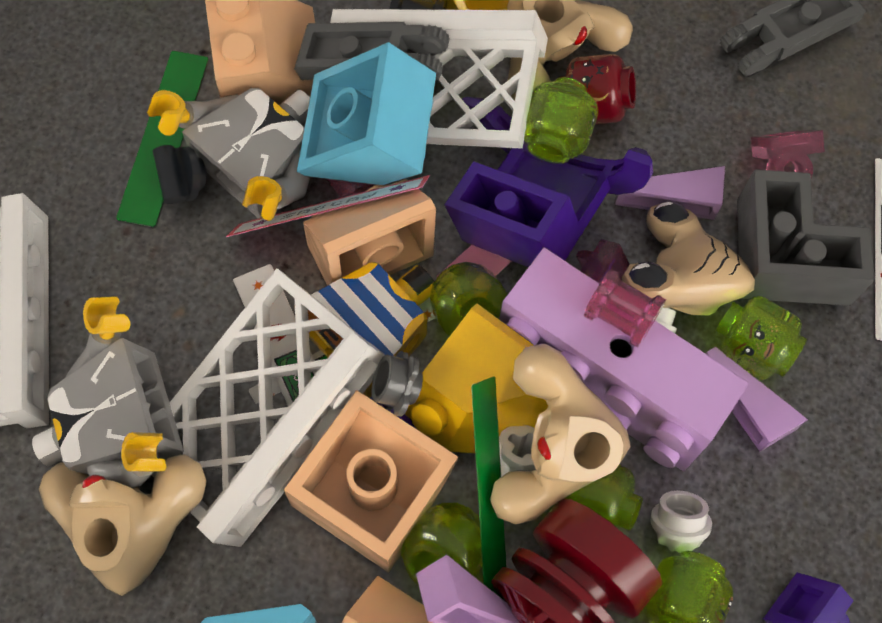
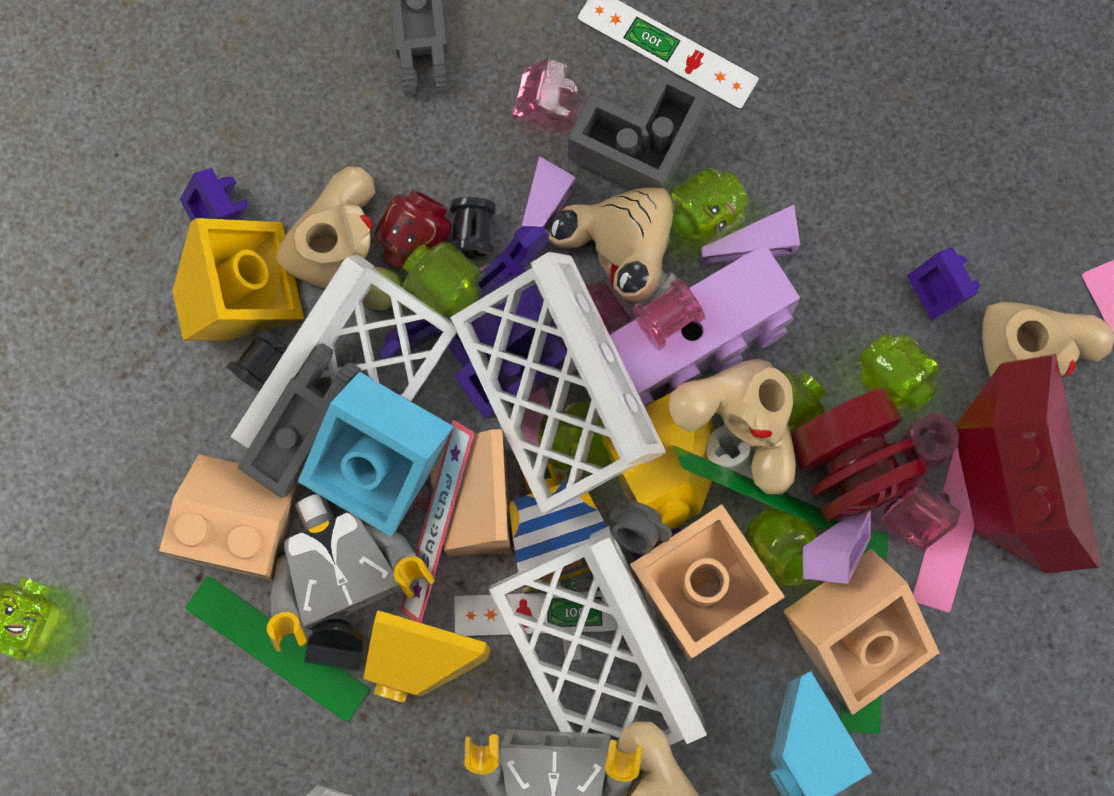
camera: 60 degrees left, 10 degrees up
white plate [650,491,712,554] -> none
none -> yellow slope [363,610,491,704]
none -> black bush [447,197,496,260]
none -> white fence [450,252,667,514]

